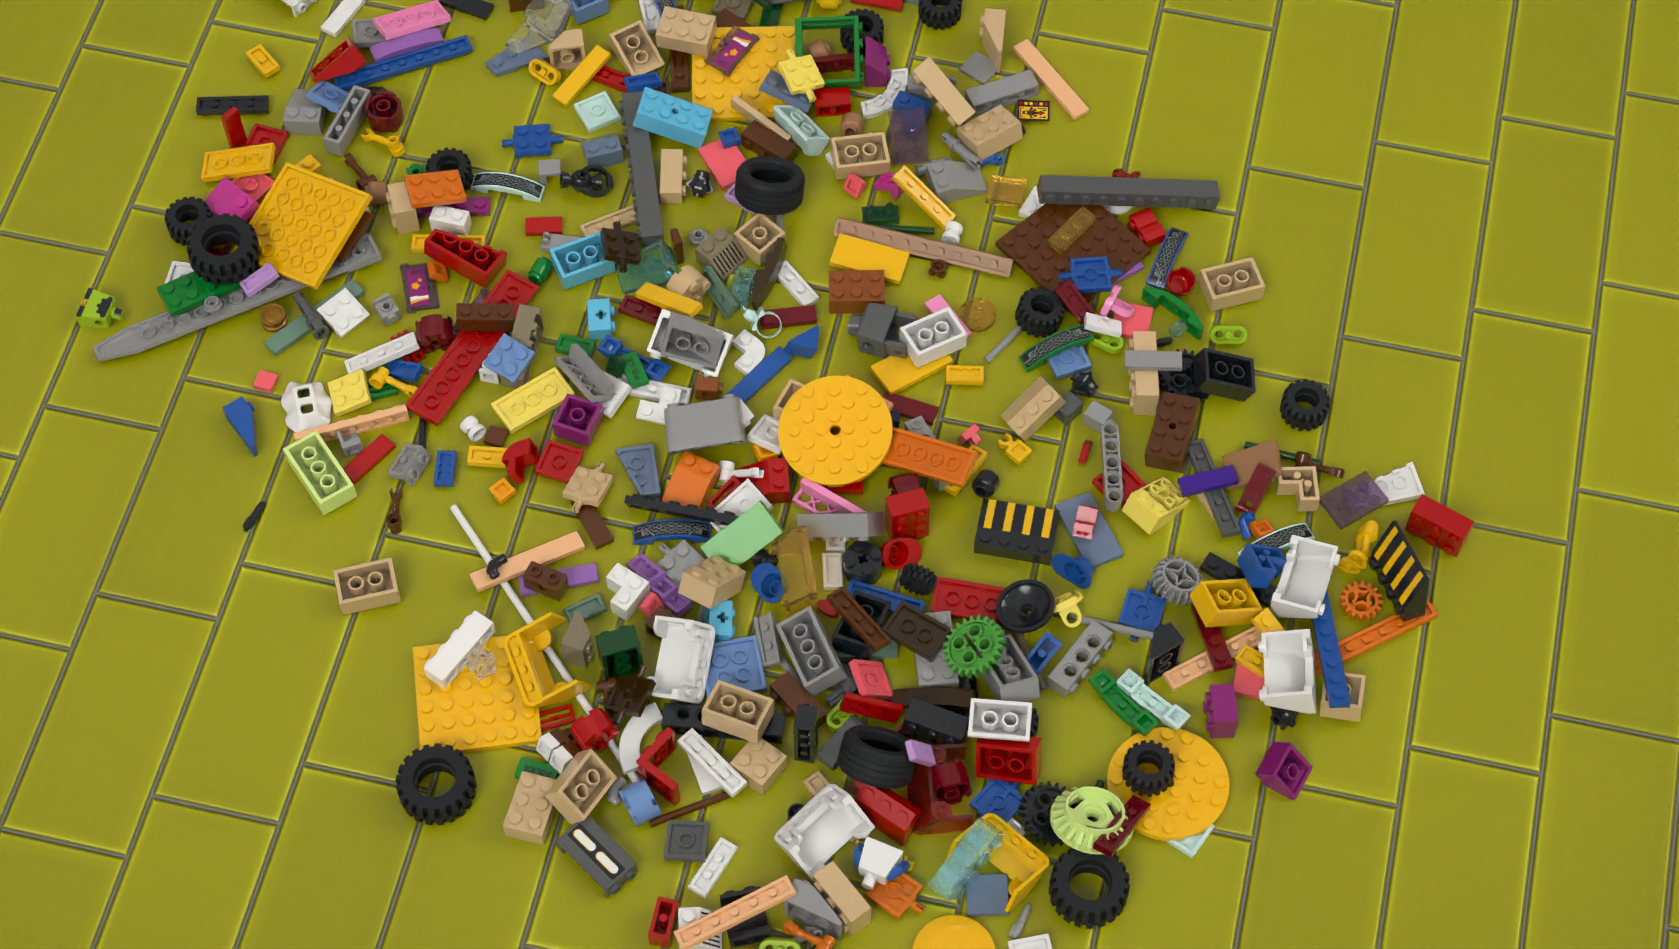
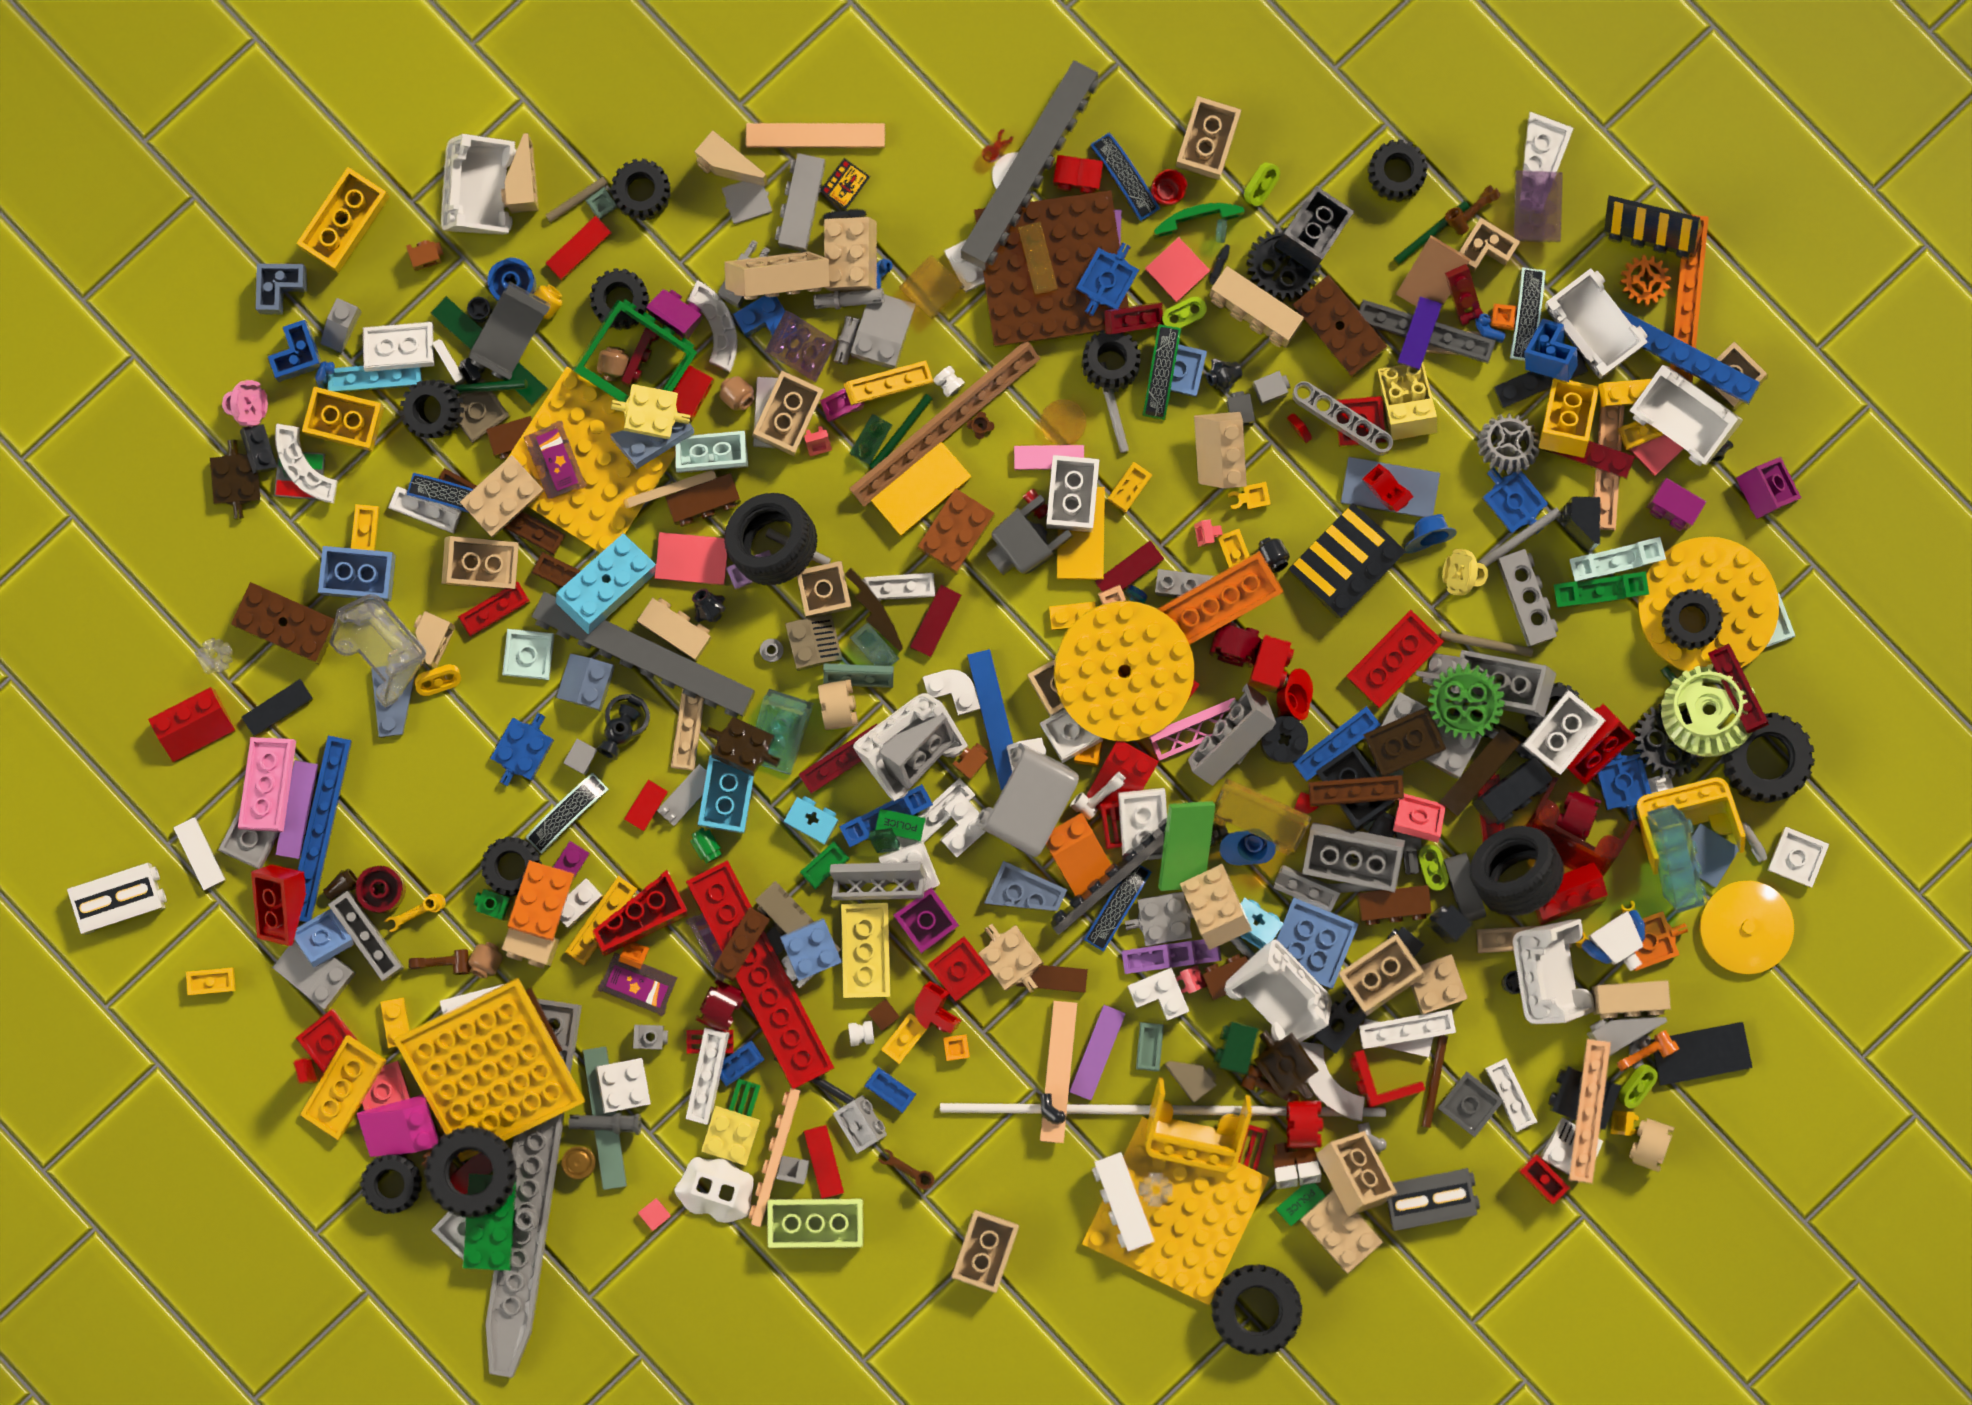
camera: 55 degrees left, 25 degrees up
lime torso [76,288,125,329] -> none
black plate [196,95,270,116] -> none
blue slope [222,397,257,457] -> none
lavender tile [239,262,280,298] -> none
black piece [243,501,265,532] -> none
yellow brick [369,367,418,398] -> none
reddish brown brick [523,561,569,601] -> none
yellow tile [552,45,611,107] -> none
medium blue brick [618,778,662,827] -> none
blue tile [623,72,662,93] -> none
yellow tile [635,282,703,318] -> none
reddish brown tile [670,228,684,265] -> none
blue tile [718,127,741,149] -> none
light aqua piece [743,306,782,338] -> none
blue slope [784,325,819,359] -> none
white tile [822,552,843,590] -> none
red tile [839,692,903,723] -> none
black tyre [899,563,937,596] -> none
lavender tile [905,739,936,767] -> none
black dish [996,579,1055,633] -> none
blue slope [1026,631,1062,675] -> none
white plate [1084,312,1122,338] -> none
bright pink tile [1099,284,1135,318] -> none
light grey tile [1124,350,1182,371] -> none
yellow piece [1338,520,1379,574] -> none
red brick [1405,494,1475,557] -> none

